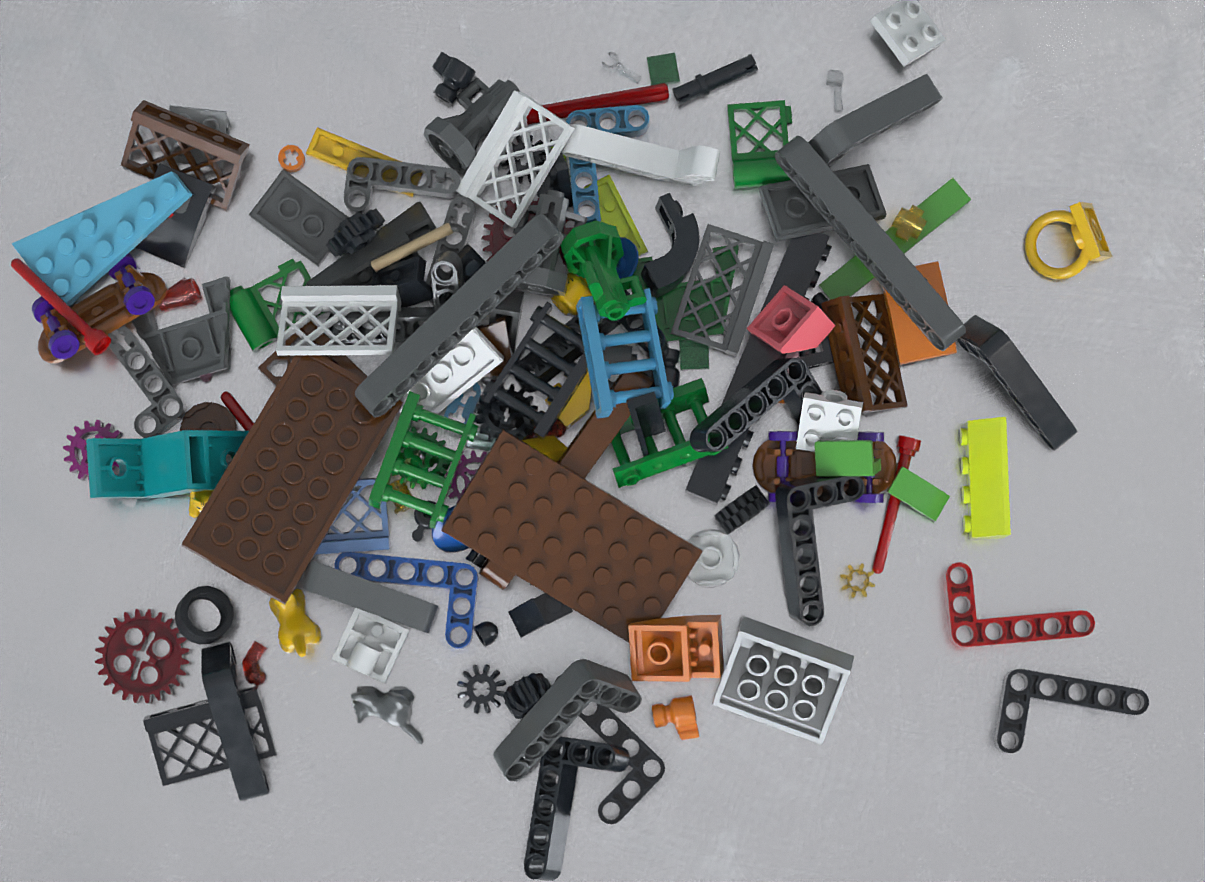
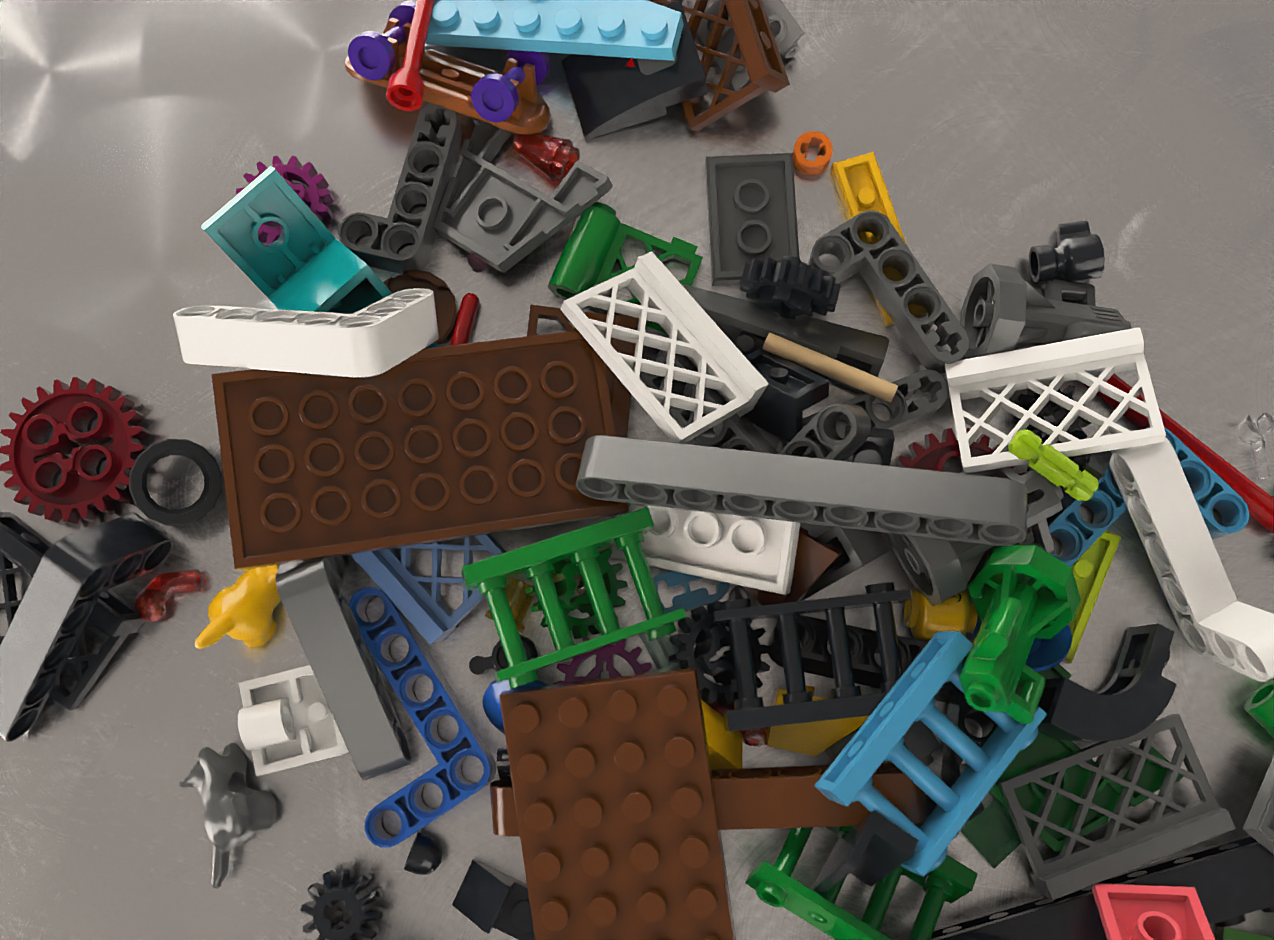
camera: 55 degrees right, 5 degrees down
none -> white beam [173,288,439,377]
none -> lime axle [1008,429,1099,501]

